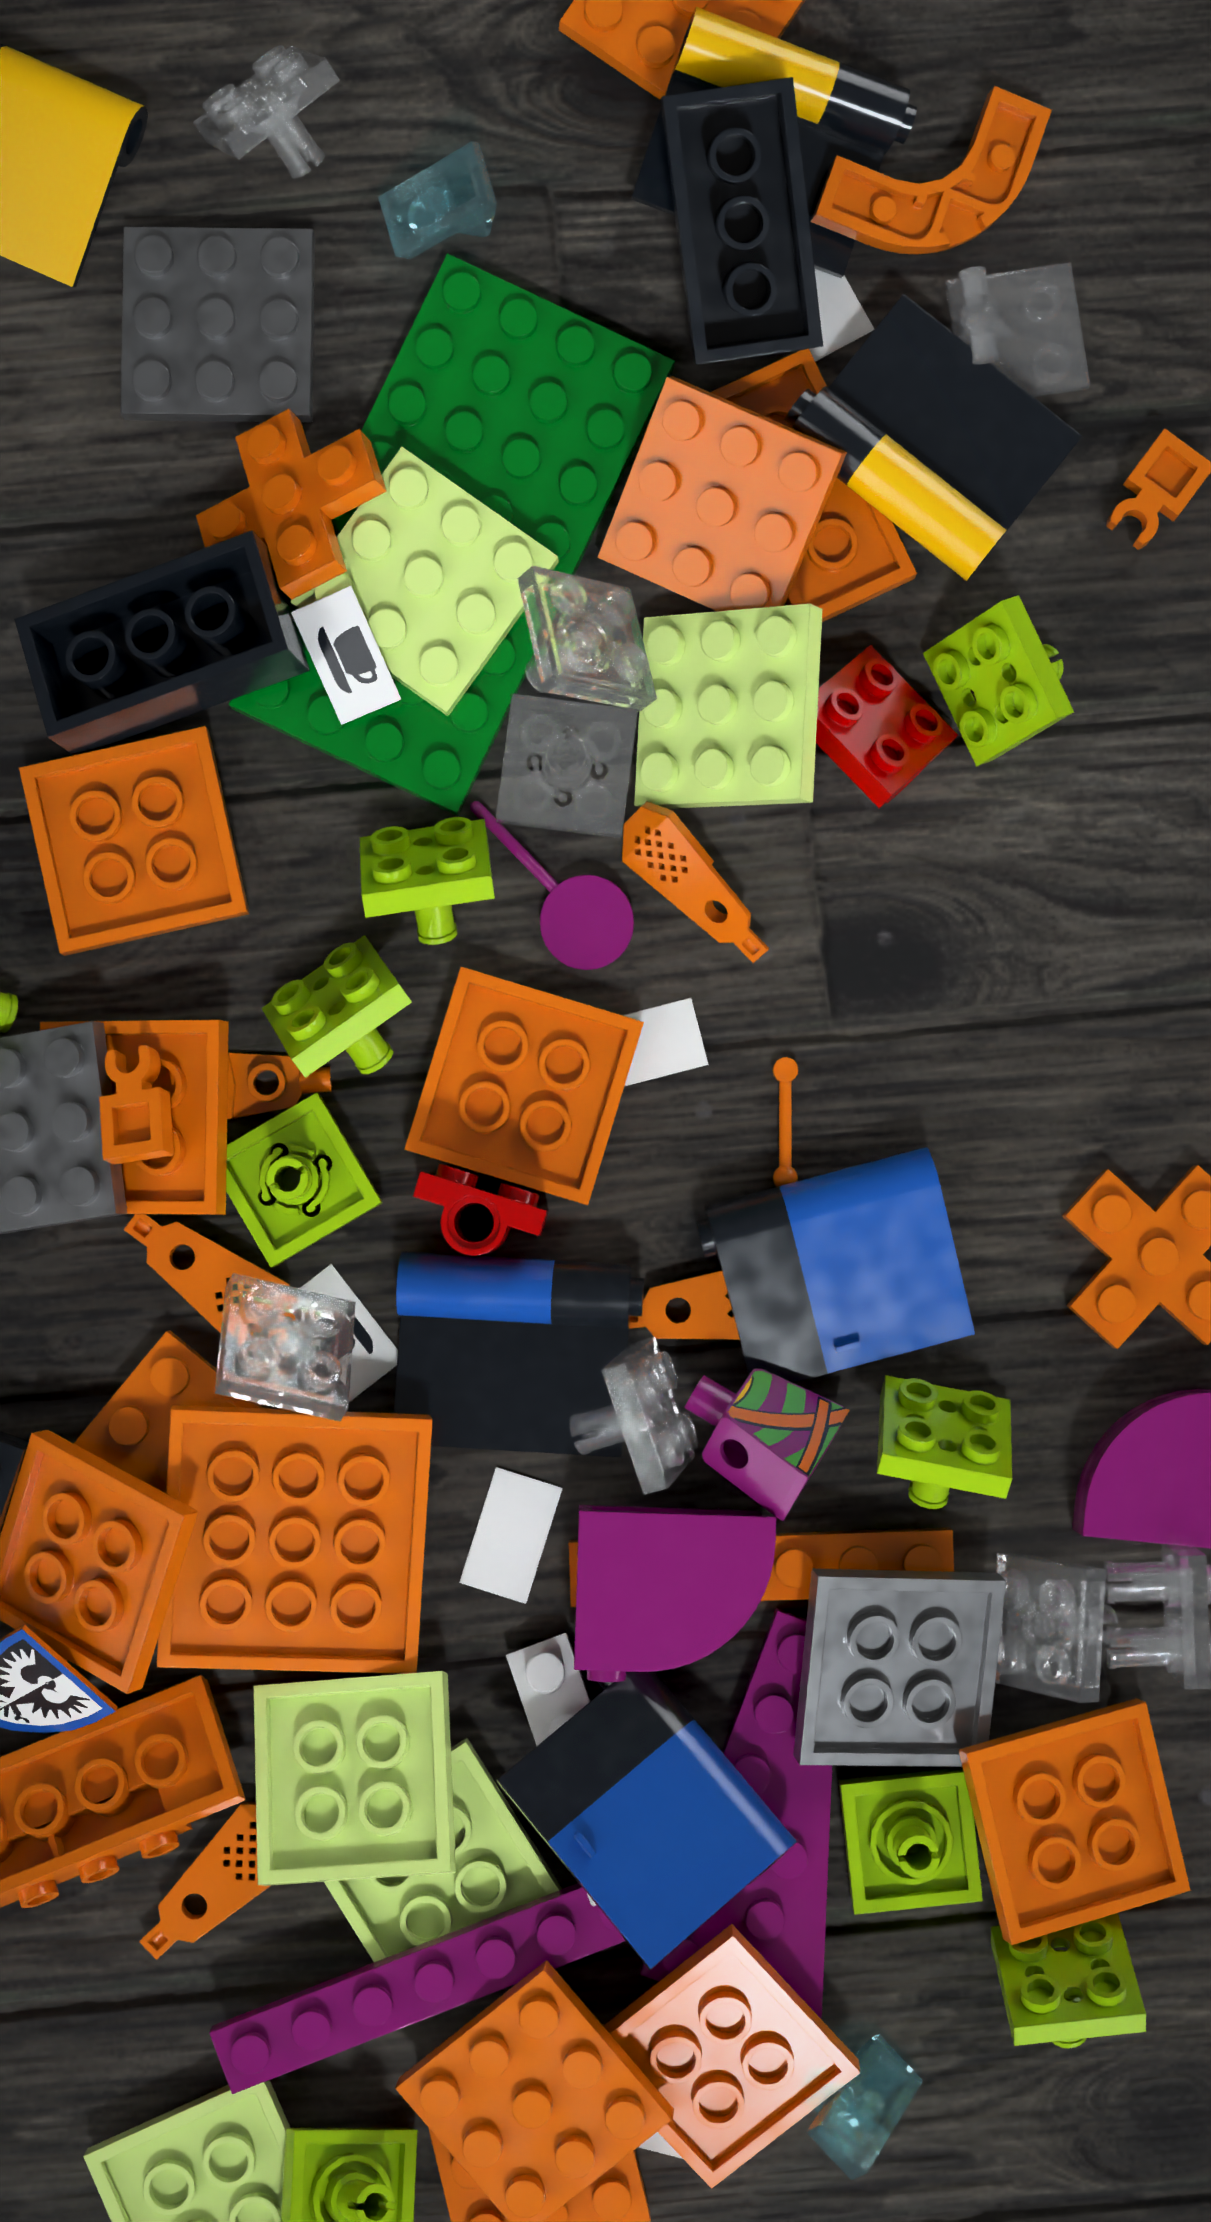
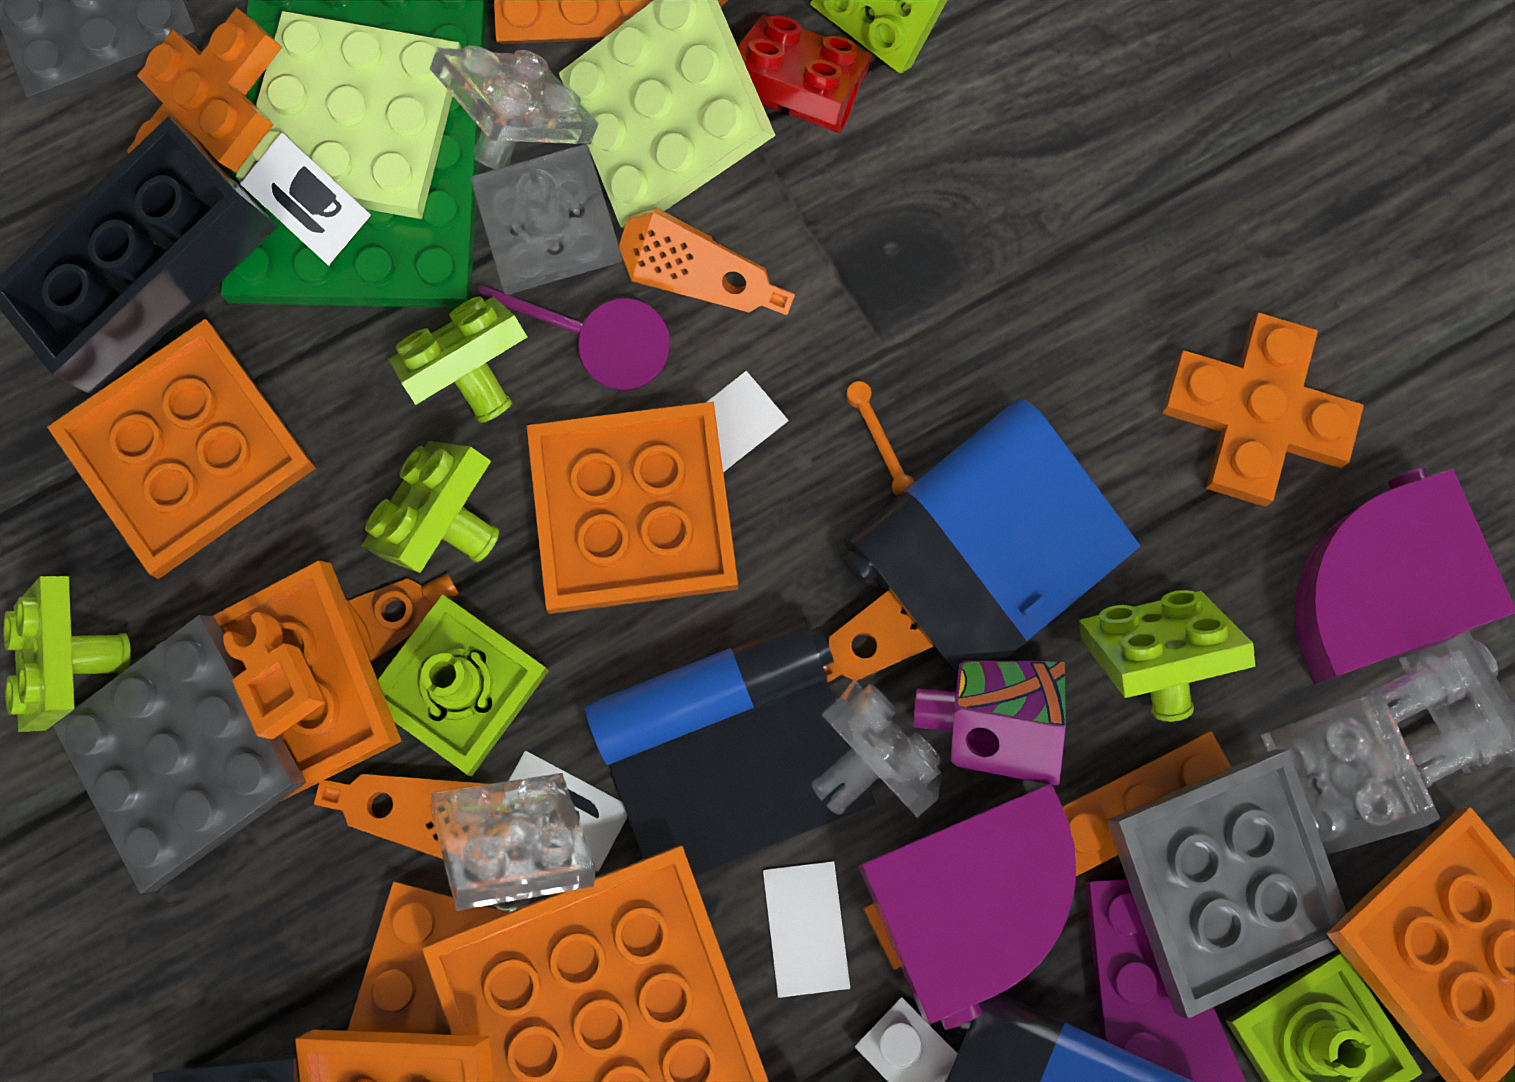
camera: 20 degrees left, 10 degrees down
red plate [413,1164,549,1256] -> none

